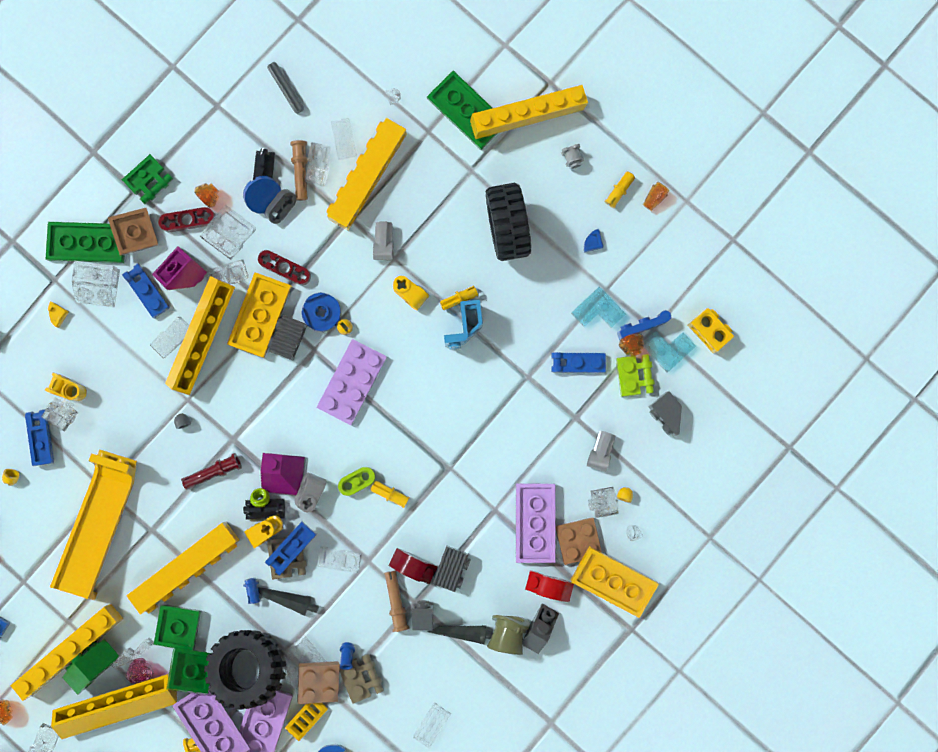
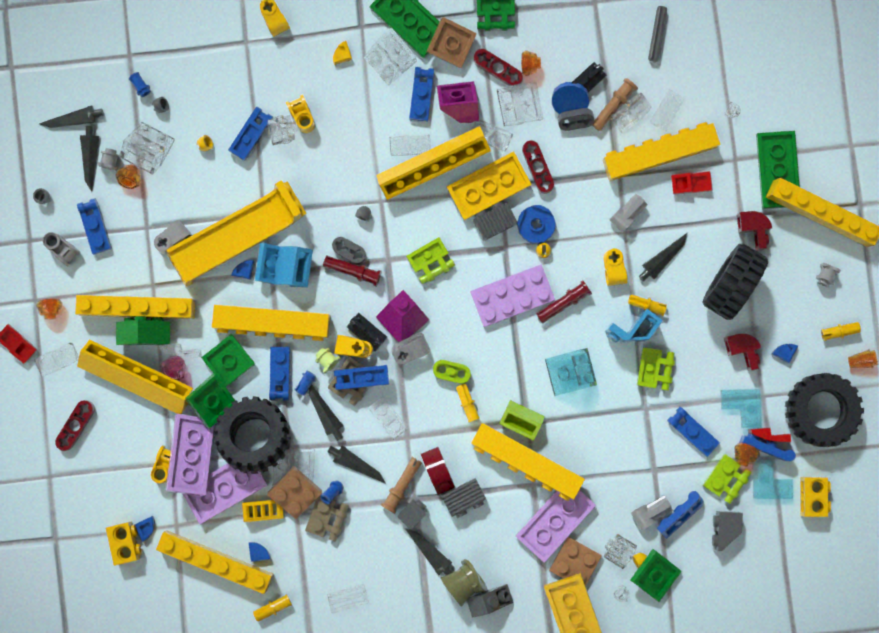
camera: 50 degrees right, 0 degrees up
lime plate [250,488,270,508] -> none
red brick [525,570,574,602] -> none
none -> light grey piece [154,220,192,254]
none -> blue tile [231,260,254,280]
none -> dark azure piece [255,243,313,288]
none -> blue plate [269,347,290,401]
none -> yellowish green brick [315,348,341,373]
none -> pearl dark grey bar [327,445,386,484]
none -> dark grey beam [332,237,366,264]
none -> lime plate [406,237,455,284]
none -> yellow brick [471,423,585,502]
none -> lime brick [499,400,545,441]
none -> dark red pin [536,280,592,324]
none -> clear light blue slope [545,348,597,396]
none -> green plate [630,549,682,602]
none -> lime plate [636,347,675,391]
none -> pearl dark grey bar [639,232,688,282]
none -> blue plate [657,491,704,539]
none -> red slope [671,171,713,194]
none -> dark red brick [724,333,761,371]
none -> dark red brick [737,211,772,251]
none -> red slope [748,428,791,442]
none -> black tyre [785,373,864,447]

